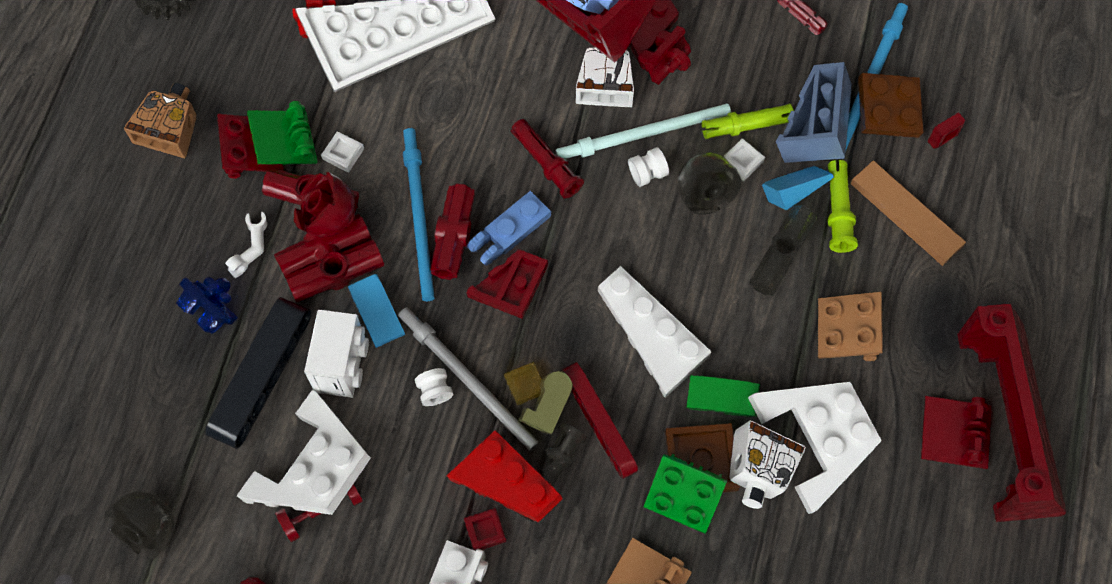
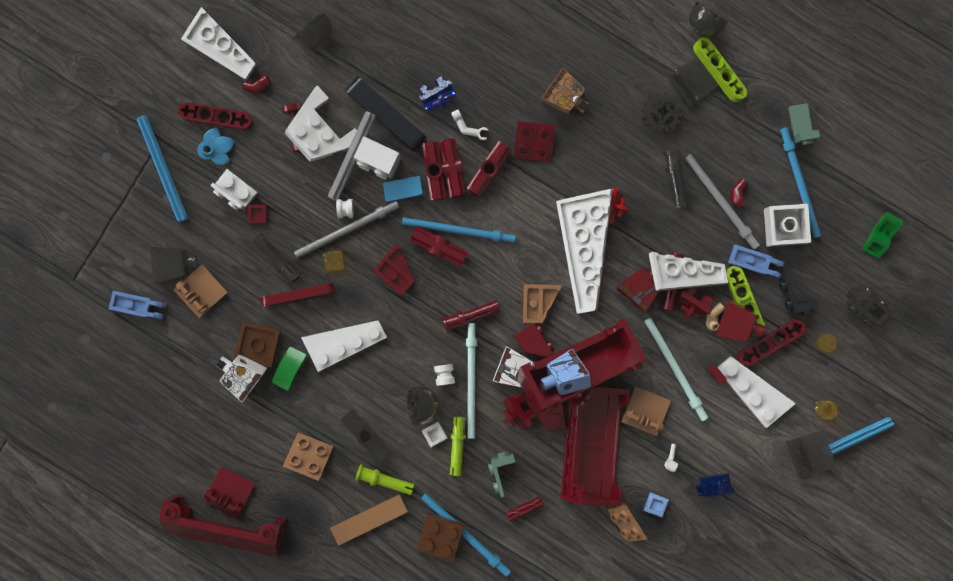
camera: 105 degrees right, 20 degrees up
green hinge [247,101,318,164] -> none
dark red cylinder [294,172,355,237] -> none
white tile [321,131,364,173] -> none
red wing [447,430,563,522] -> none
medium blue hinge [467,191,551,266] -> none
olive leg [518,371,572,434] -> none
green hinge [644,453,727,534] -> none
white wing [748,382,882,514] -> none
dark azure slope [762,166,834,210] -> none
sand blue wedge [776,62,852,163] -> none
dark red tile [927,112,965,149] -> none
none -> light grey axle [328,111,376,201]
none -> sand green bracket [488,451,515,498]
none -> dark red slope [513,323,555,357]
none -> medium nougat wing [523,284,561,323]

